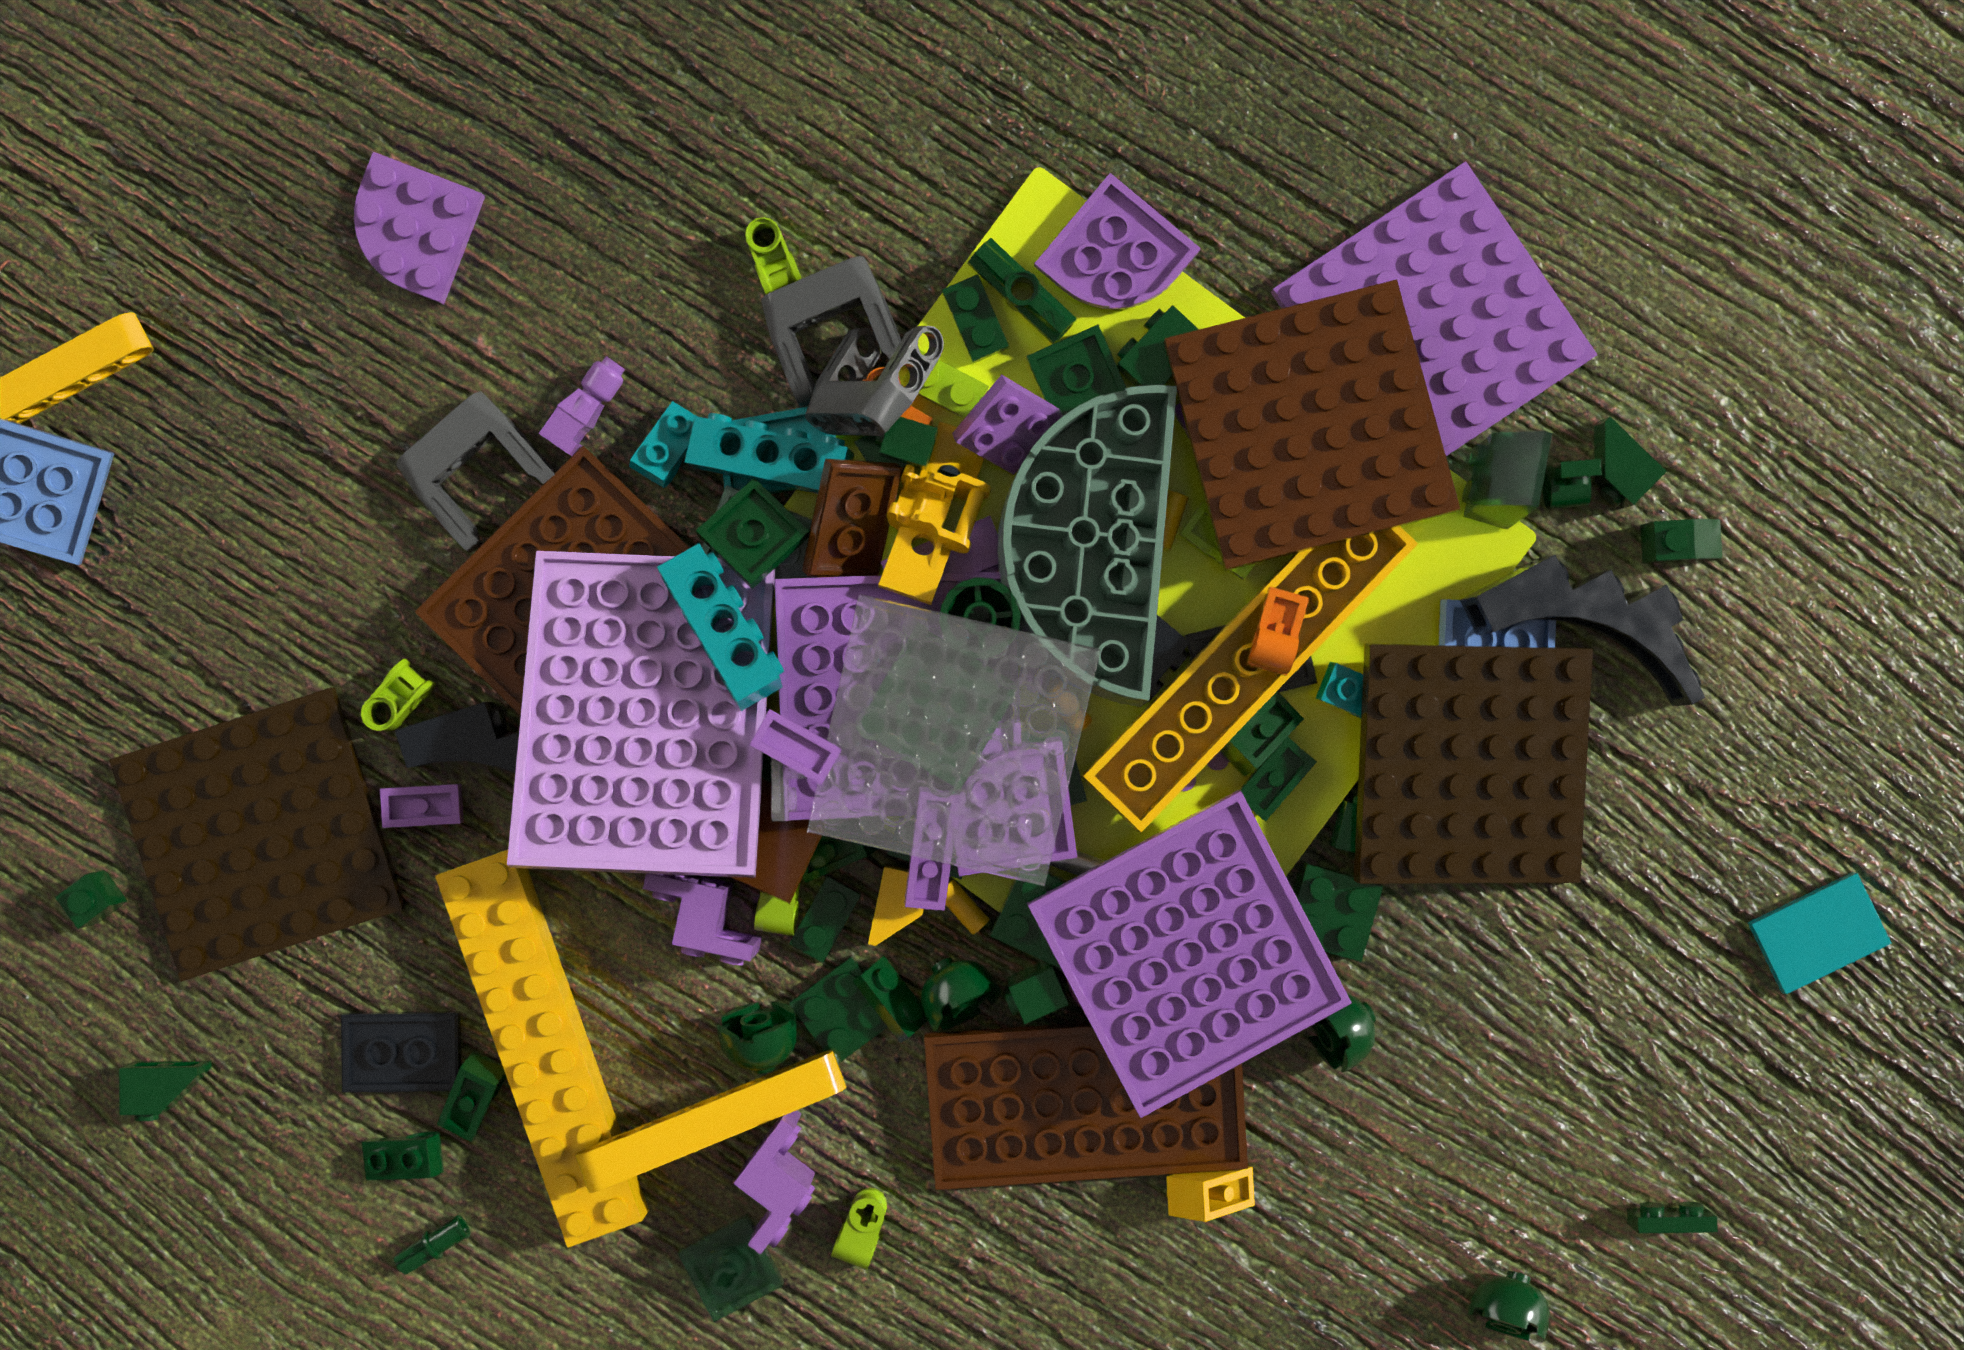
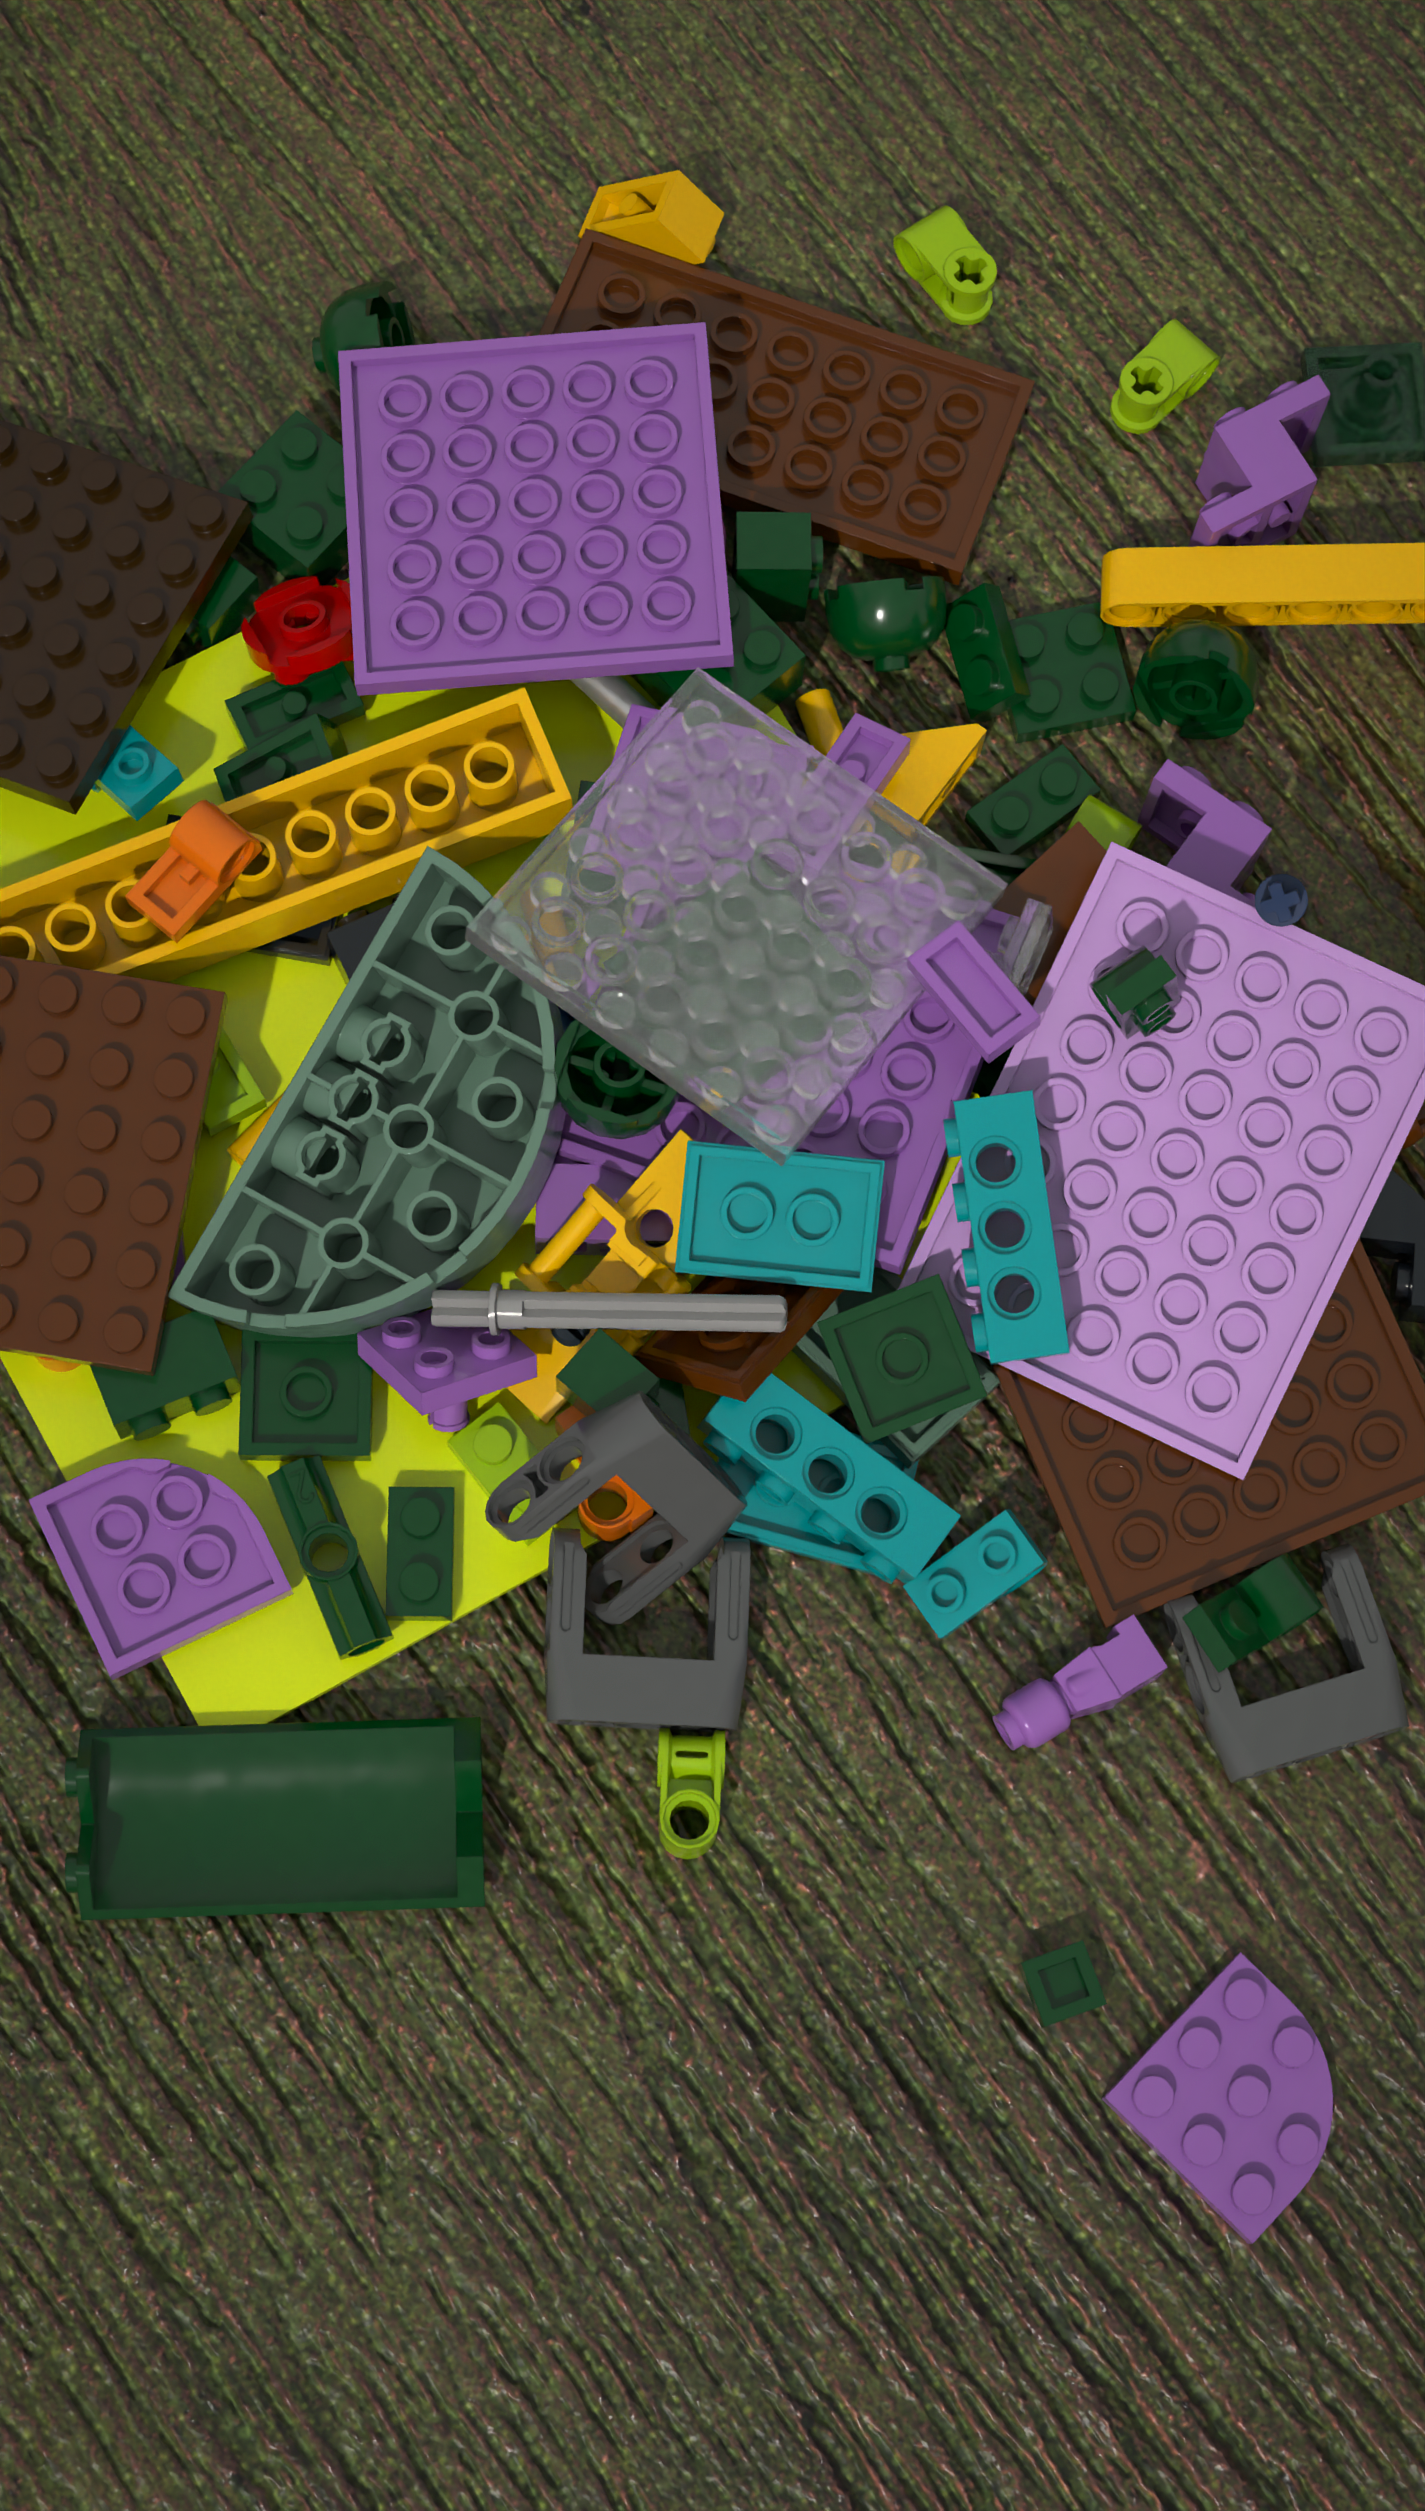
camera: 165 degrees left, 15 degrees down
none -> dark green cylinder [65,1717,485,1920]
none -> red plate [241,576,354,685]
none -> light grey axle [431,1283,788,1336]
none -> teal tile [675,1140,885,1292]
none -> lime piece [893,205,997,325]
none -> dark green plate [1018,1940,1107,2028]
none -> dark green plate [1089,945,1180,1039]
none -> dark green plate [1182,1552,1324,1673]
none -> dark blue axle [1255,871,1308,927]

